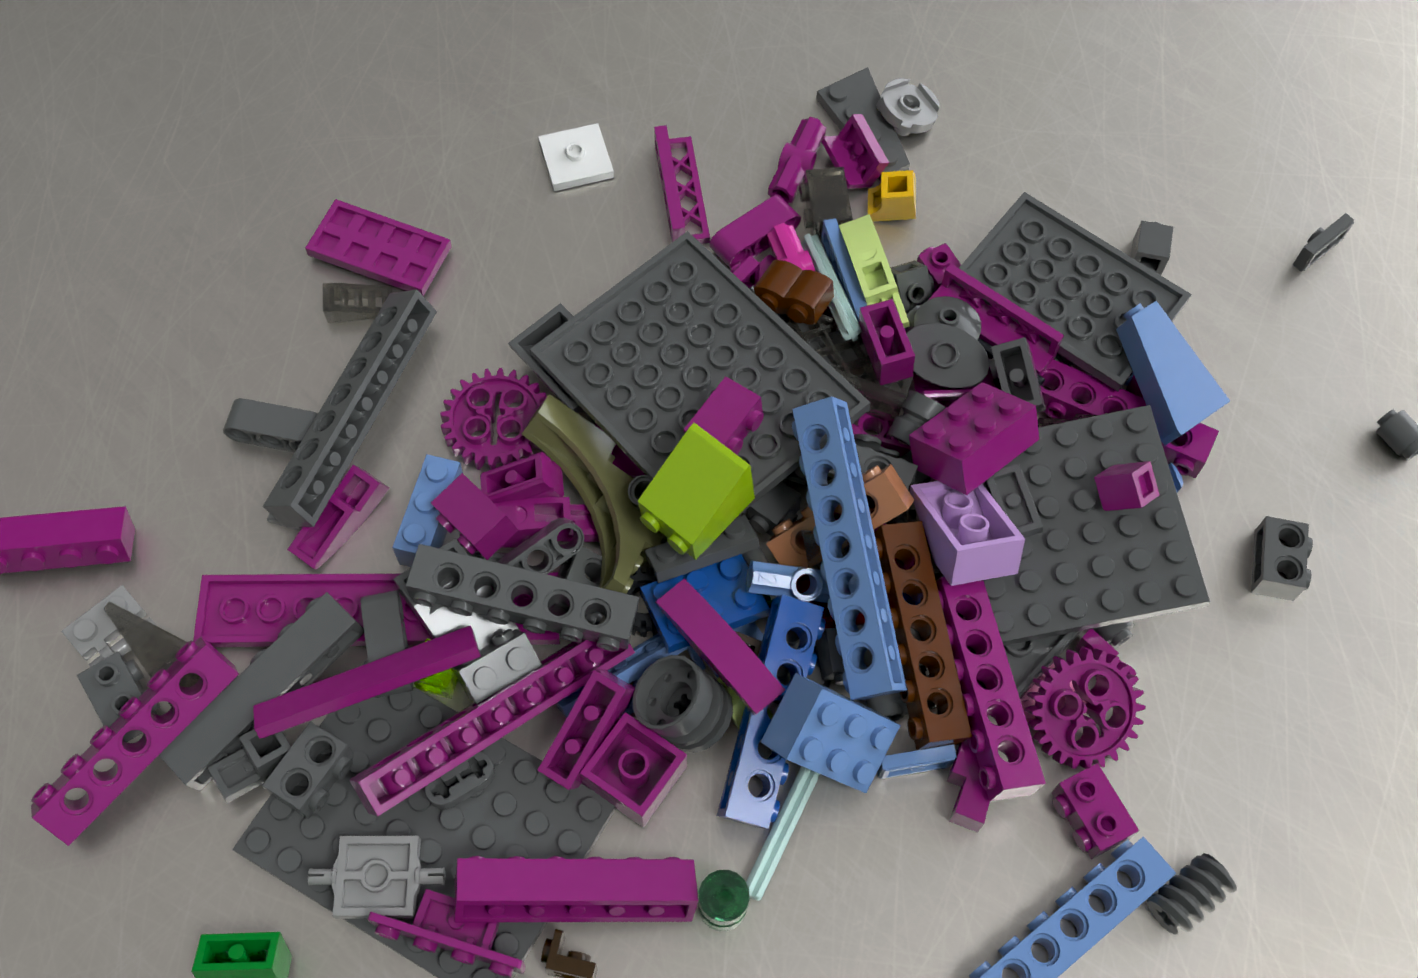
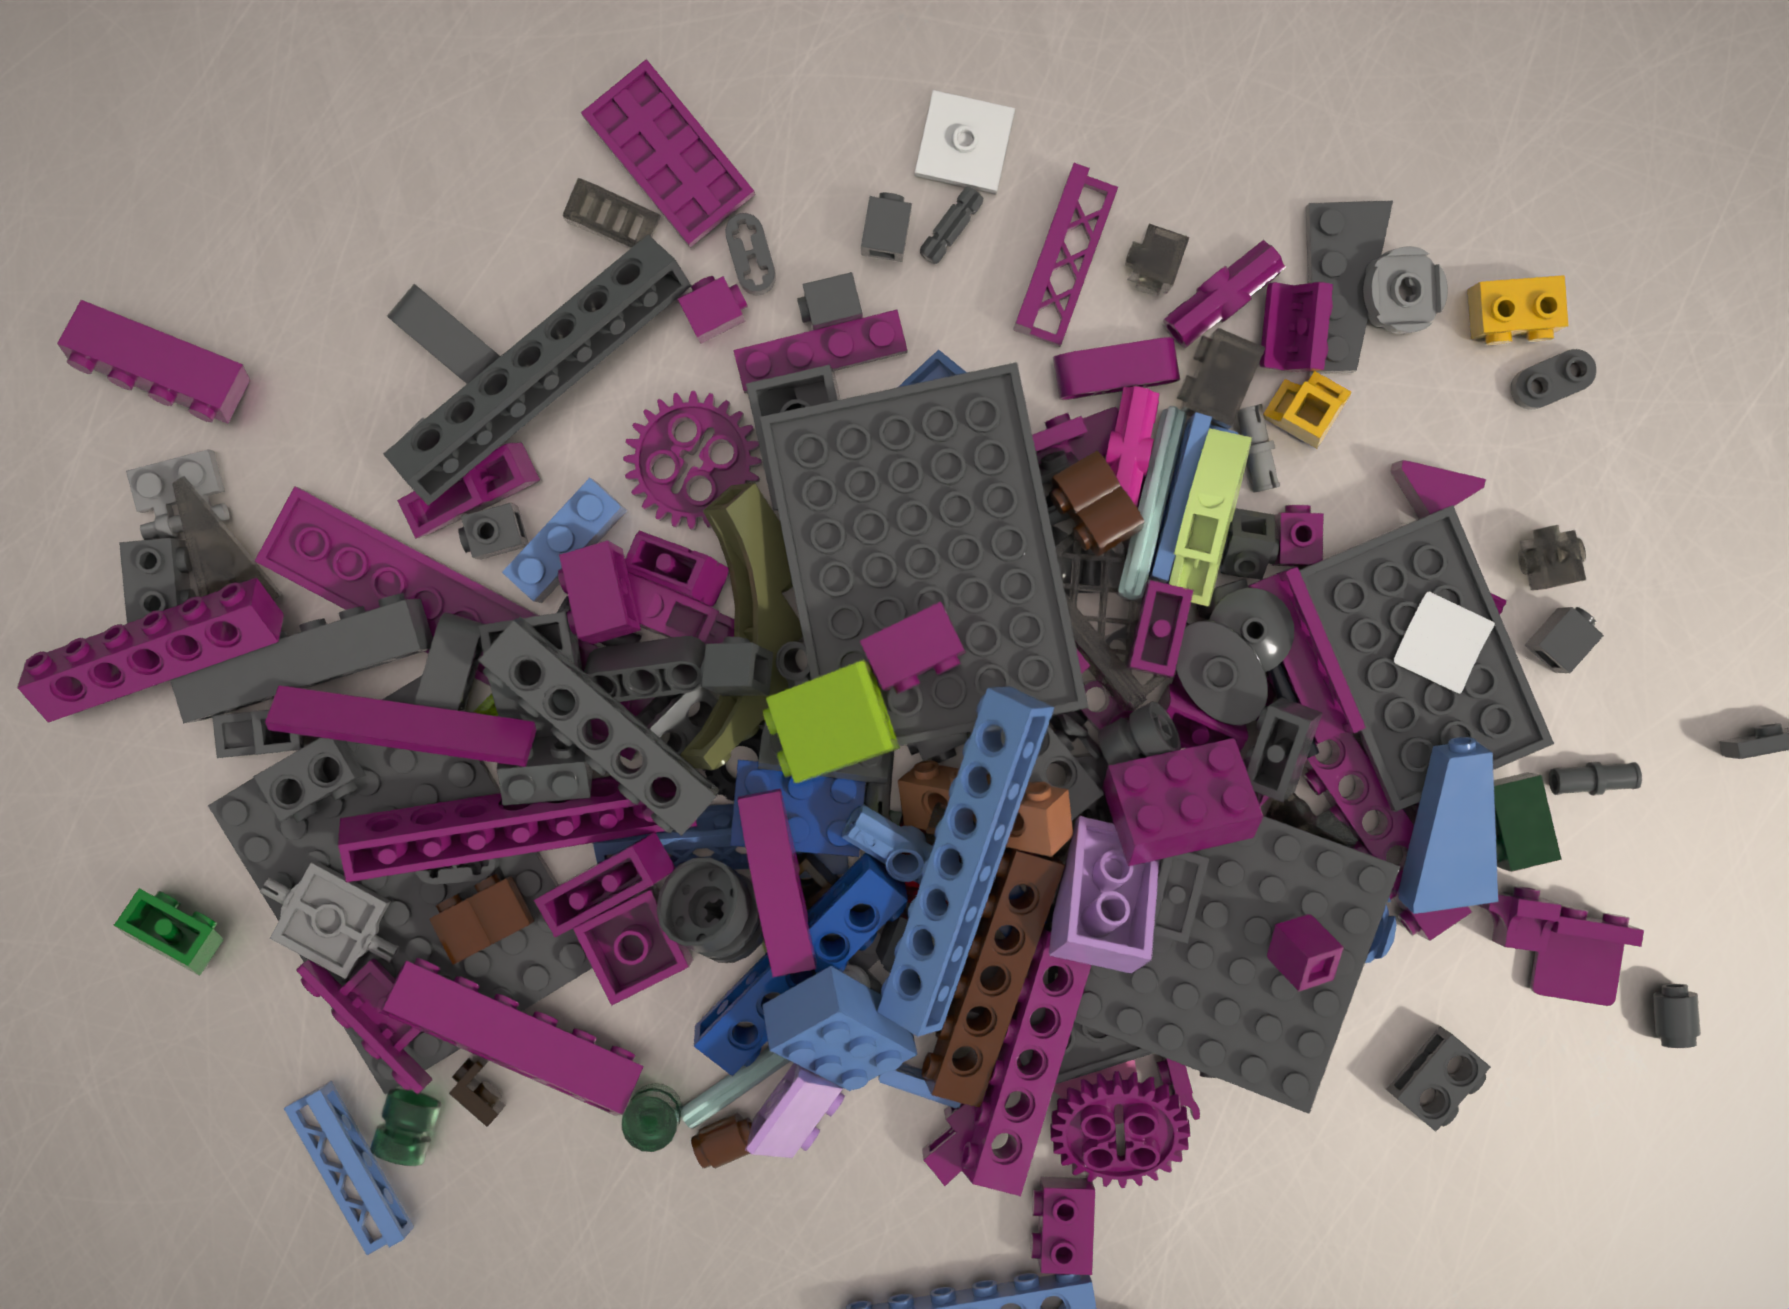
camera: 30 degrees right, 25 degrees up
none -> reddish brown brick [429,874,534,965]
none -> dark grey brick [458,503,528,560]
none -> magenta brick [678,276,748,344]
none -> reddish brown brick [691,1113,752,1169]
none -> dark grey brick [700,637,773,696]
none -> dark grey beam [725,213,776,295]
none -> magenta plate [733,310,908,393]
none -> lavender slope [746,1063,845,1158]
none -> dark grey brick [797,272,863,330]
none -> dark grey brick [861,192,912,262]
none -> dark grey axle [920,187,984,264]
none -> clear smoke brick [1124,223,1190,296]
none -> light grey pin [1235,404,1280,492]
none -> magenta slope [1390,460,1486,519]
none -> white sticker [1394,592,1495,694]
none -> yellow brick [1467,275,1569,345]
none -> magenta brick [1477,886,1561,953]
none -> dark green brick [1494,772,1562,872]
none -> dark grey plate [1511,349,1597,410]
none -> clear smoke brick [1518,525,1586,591]
none -> magenta bracket [1530,906,1644,1006]
none -> dark grey pin [1549,762,1642,796]

